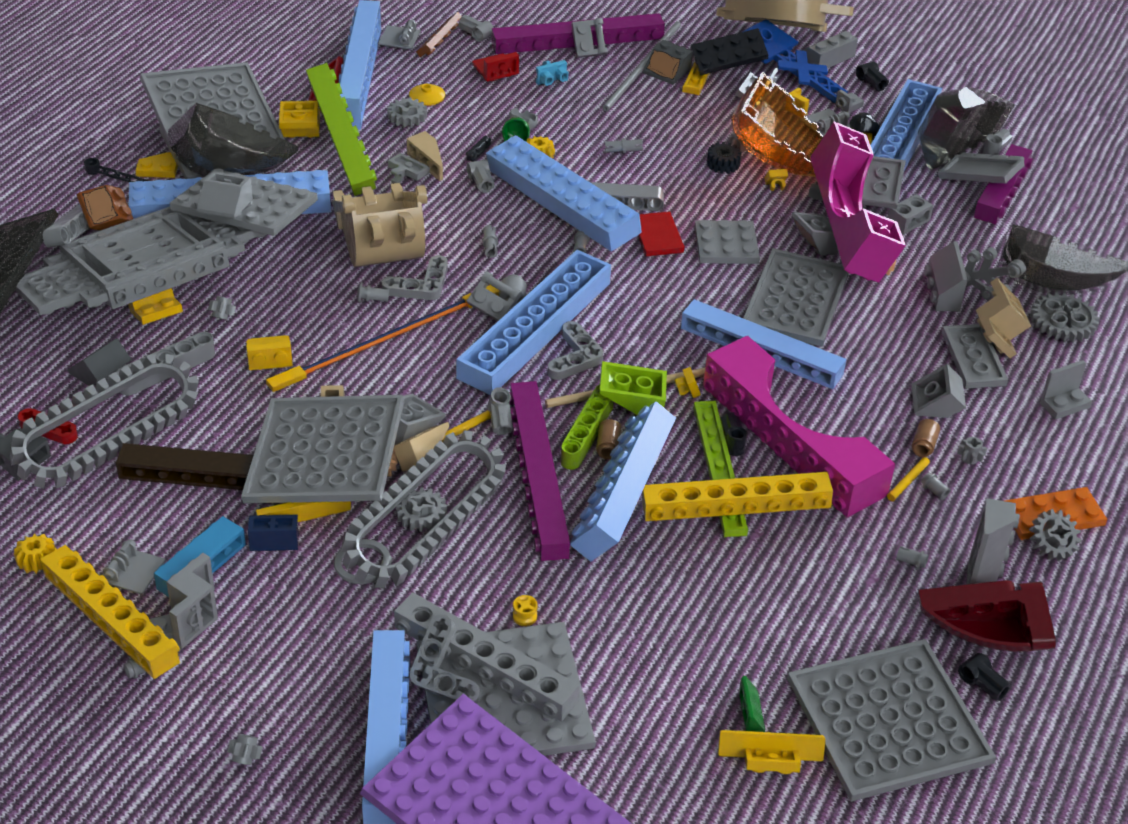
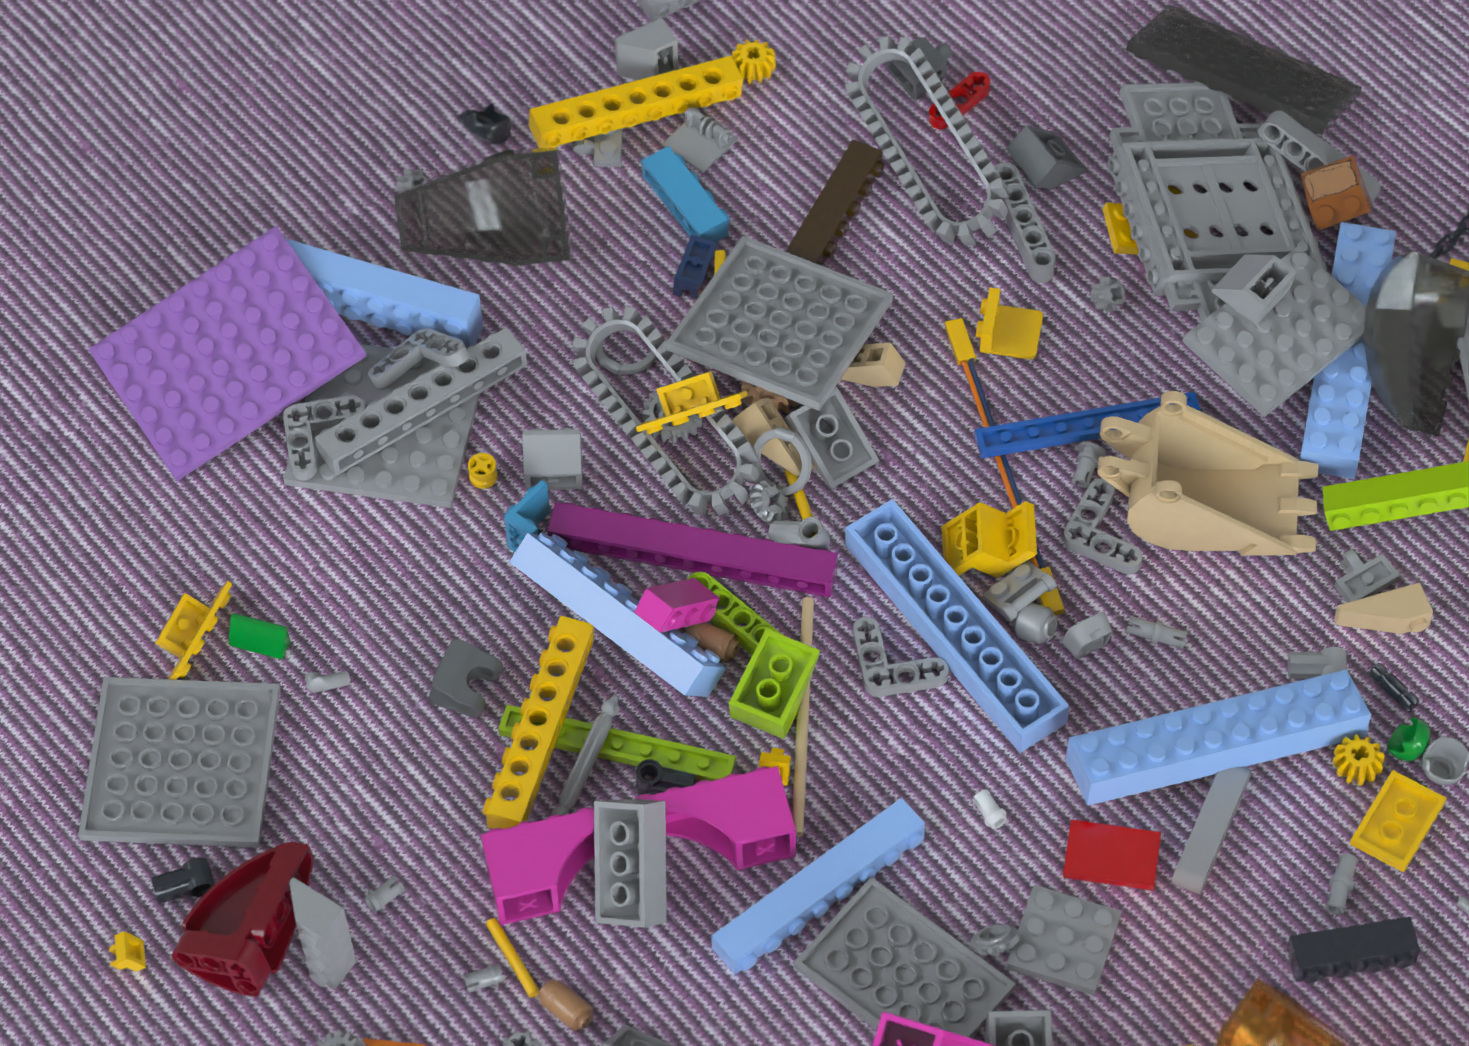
camera: 115 degrees right, 15 degrees up
light grey bracket [167,553,218,649] -> none
none -> yellow tile [109,931,146,972]
none -> light grey beam [283,395,366,480]
none -> light grey arm [305,671,350,693]
none -> clear smoke windscreen [394,148,571,266]
none -> dark grey piece [429,639,503,718]
none -> black hair [457,103,511,145]
none -> dark azure bracket [504,480,550,552]
none -> light grey slope [522,428,583,490]
none -> light grey wheel [552,694,619,815]
none -> light grey slope [594,799,667,928]
none -> light grey slope [614,18,679,80]
none -> dark pink brick [634,578,720,633]
none -> yellow bracket [636,371,748,434]
none -> light grey gear [750,480,791,524]
none -> light grey piece [751,427,812,496]
none -> yellow bracket [941,501,1037,578]
none -> light grey gear [970,924,1019,956]
none -> white pin [972,789,1007,829]
none -> blue plate [974,392,1201,459]
none -> light grey piece [1062,611,1113,659]
none -> black brick [1287,917,1420,983]
none -> yellow plate [1350,770,1447,873]

